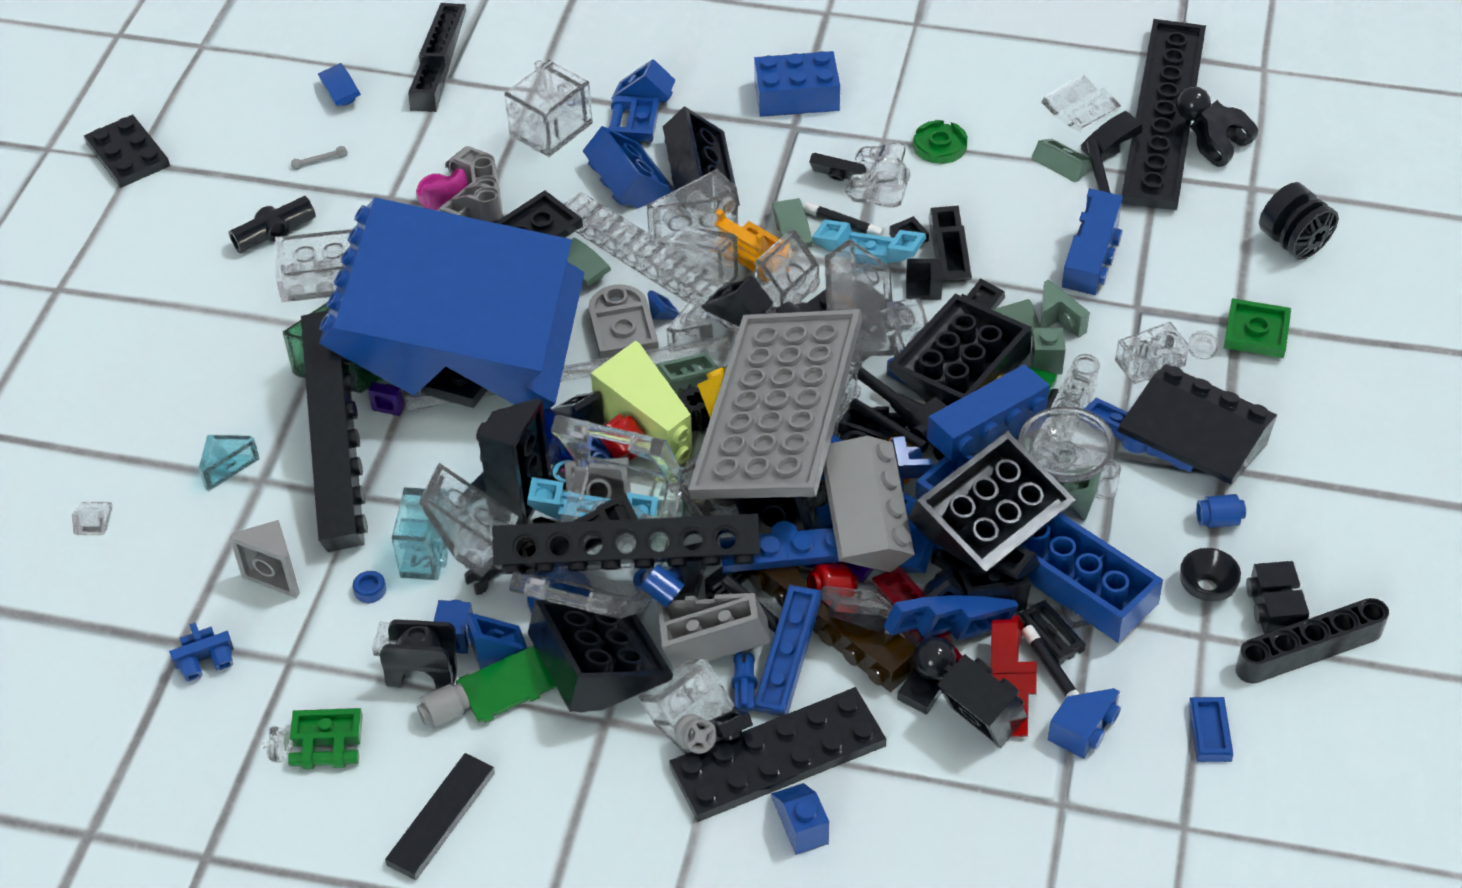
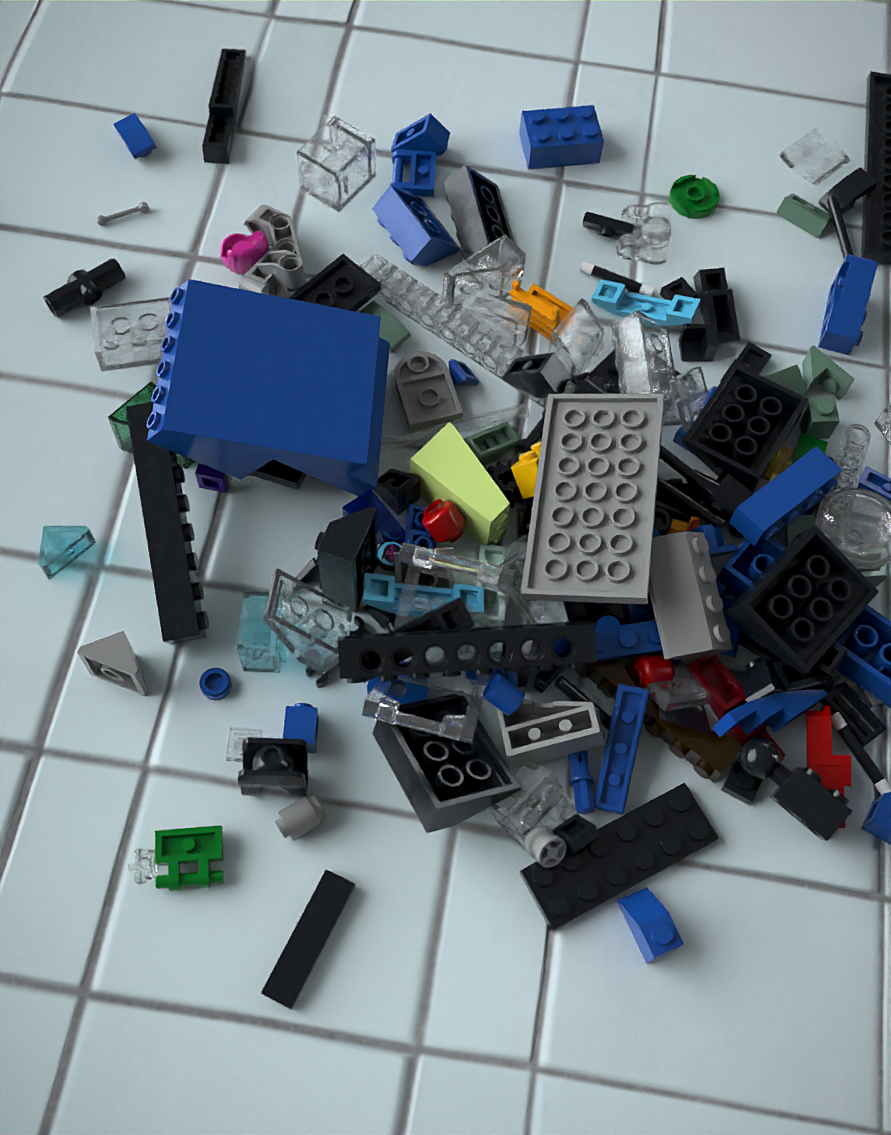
camera: 10 degrees left, 15 degrees up
blue hips [169,622,234,682] -> none
green piece [456,646,556,723] -> none
blue slope [465,612,528,669] -> none
clear slope [666,292,713,352] -> none
sand green slope [772,198,813,249] -> none

